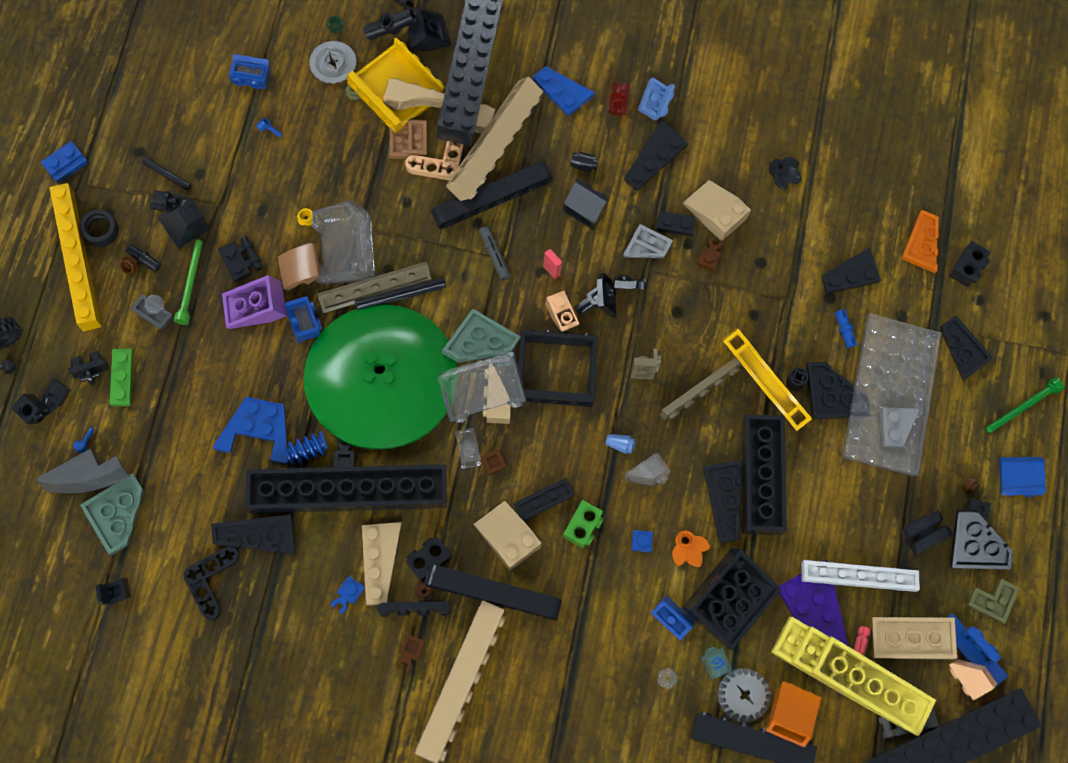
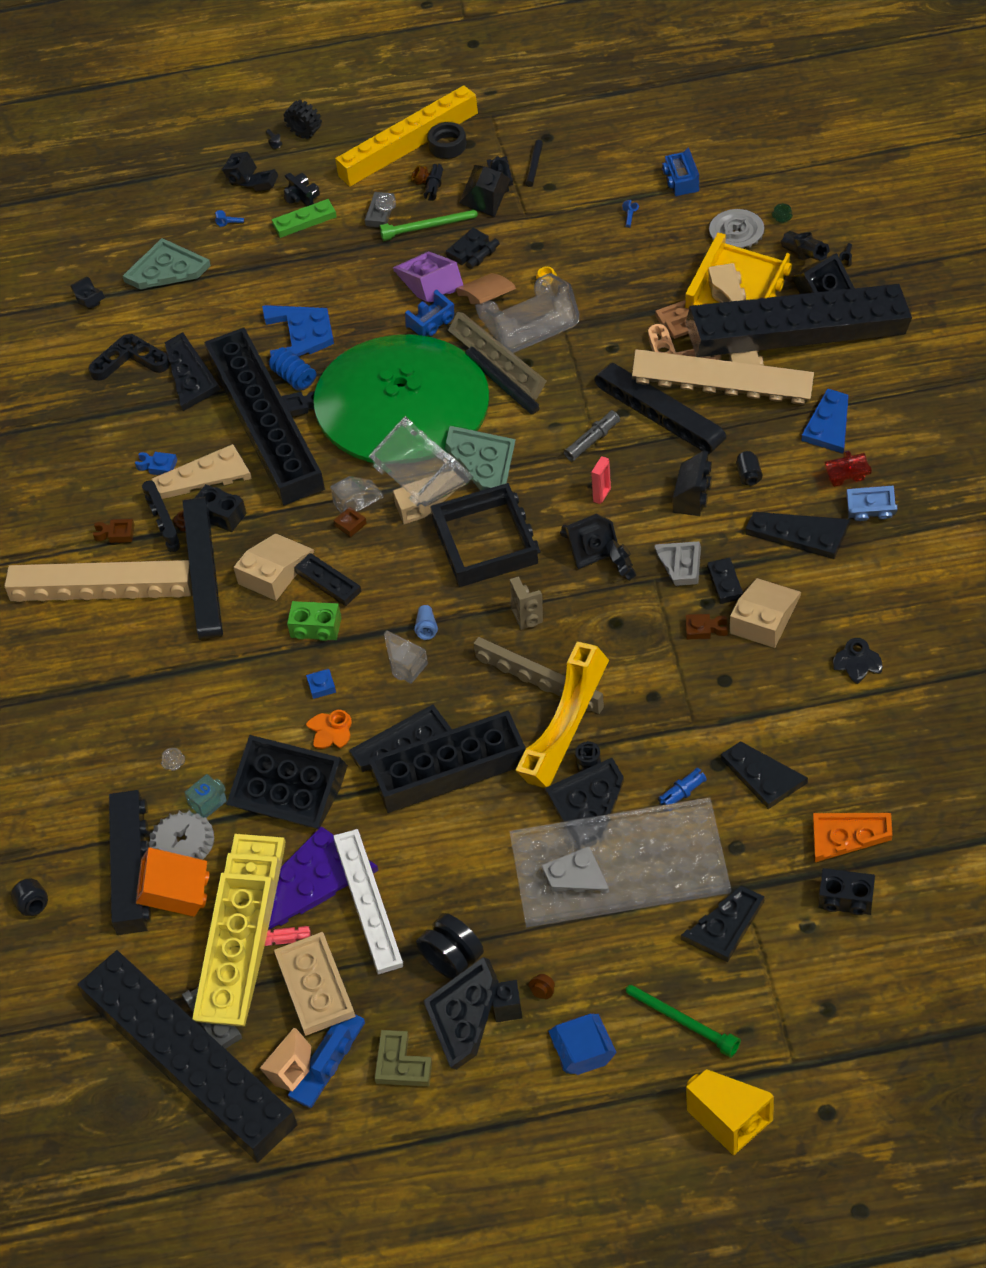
camera: 80 degrees right, 20 degrees down
dark grey slope [36,449,129,493] -> none
blue plate [41,141,88,184] -> none
light nougat slope [546,291,579,332] -> none
blue slope [651,596,696,640] -> none

